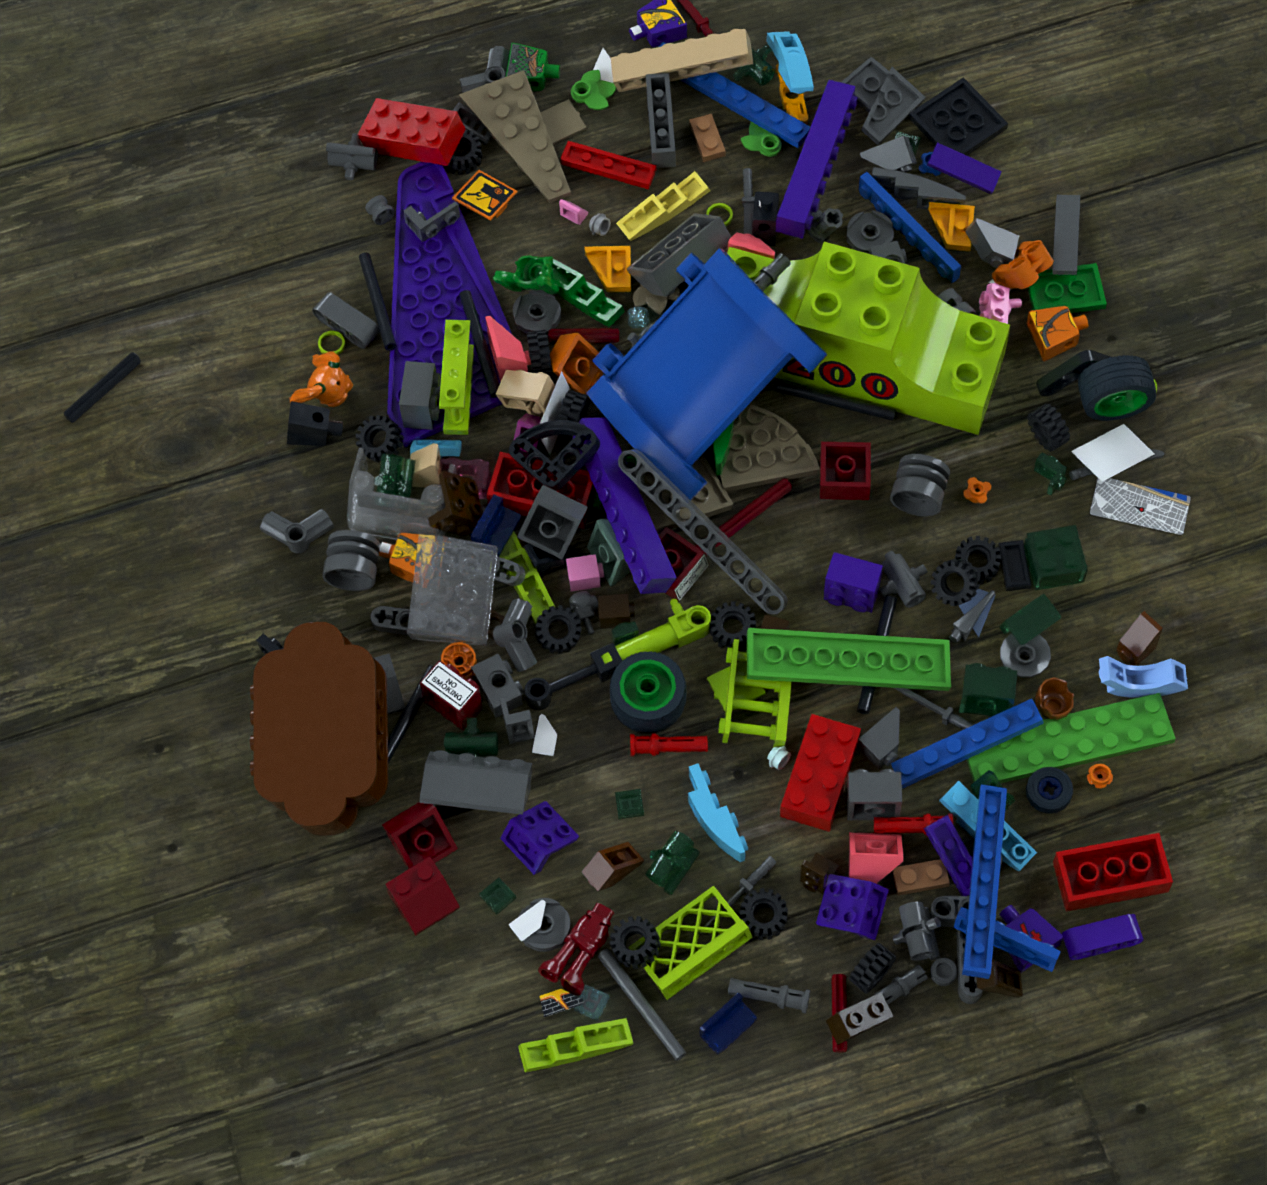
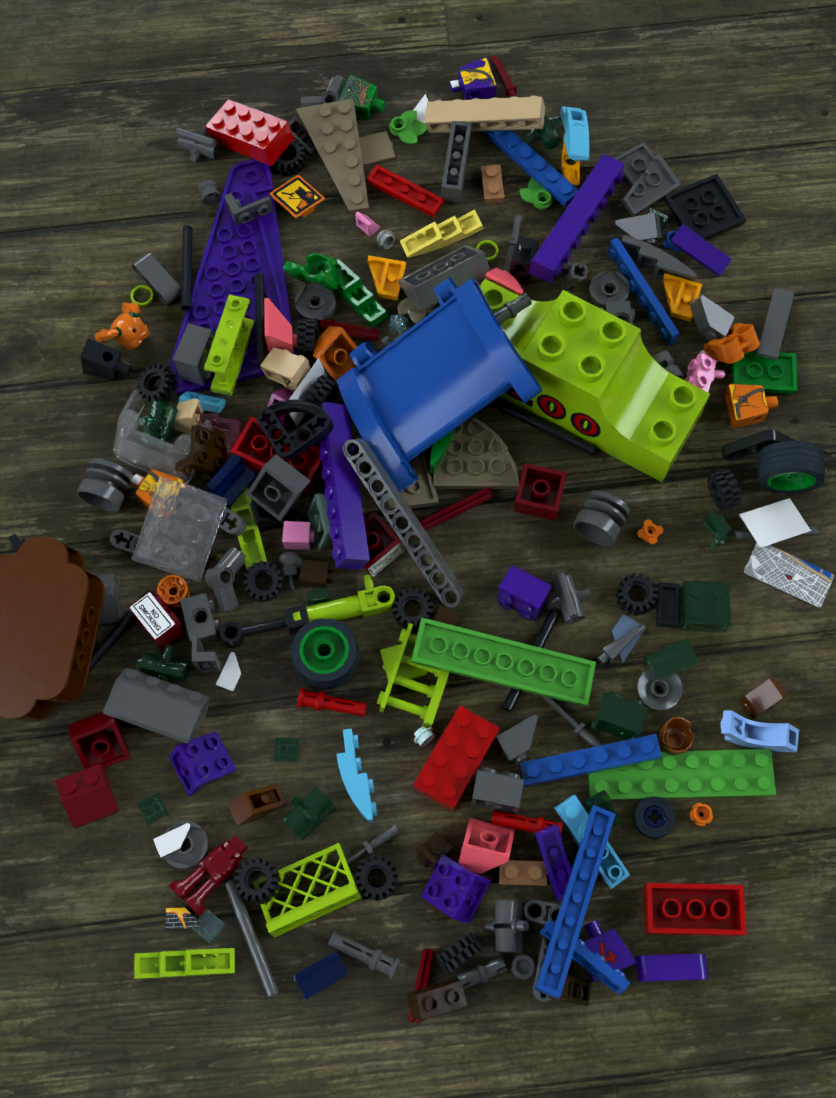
camera: 10 degrees right, 5 degrees up
dark grey piece [260,509,334,553] -> none
black tyre [931,559,980,606] -> none

